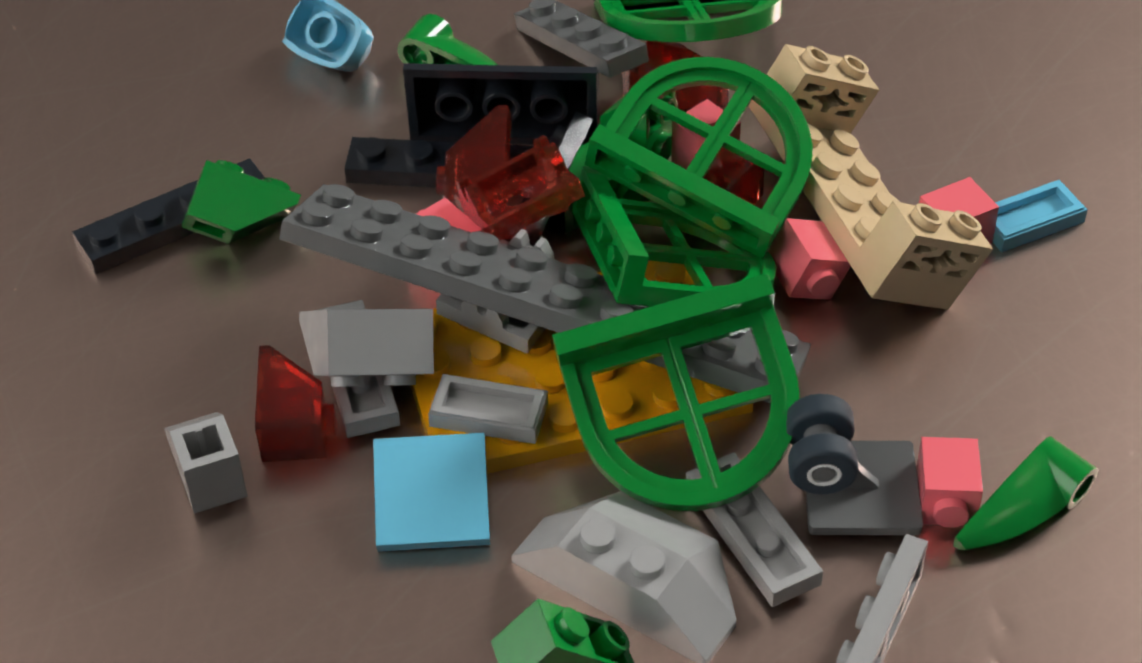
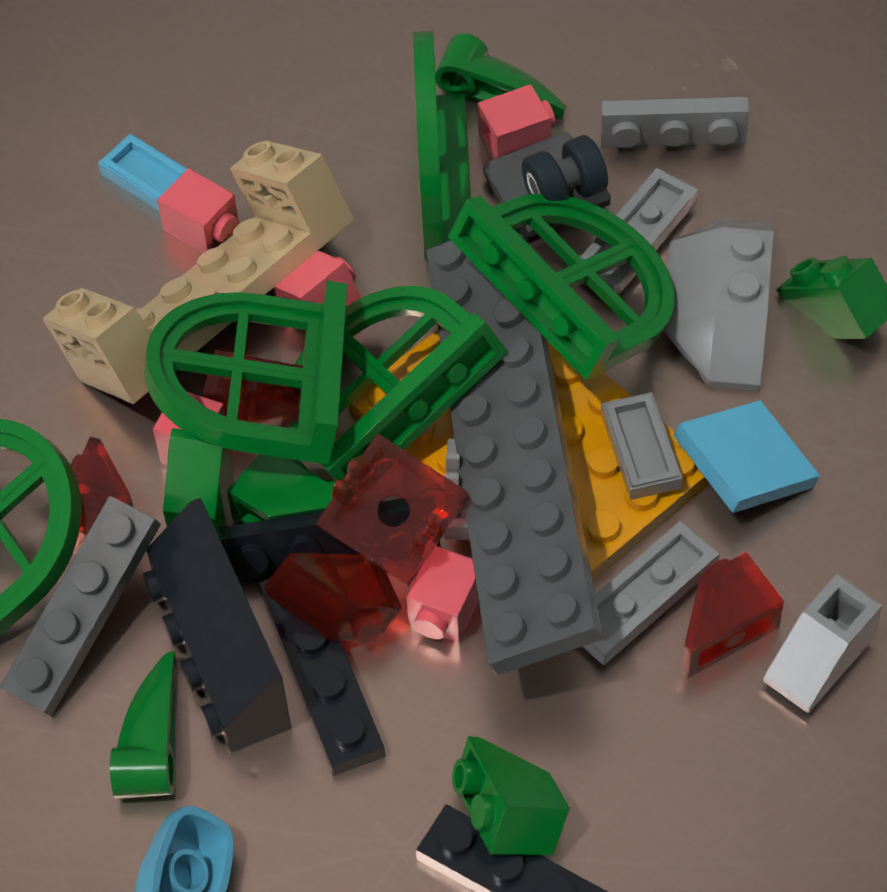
camera: 115 degrees left, 10 degrees up
light grey slope [299,309,434,386] -> none
none -> green window [413,31,471,260]

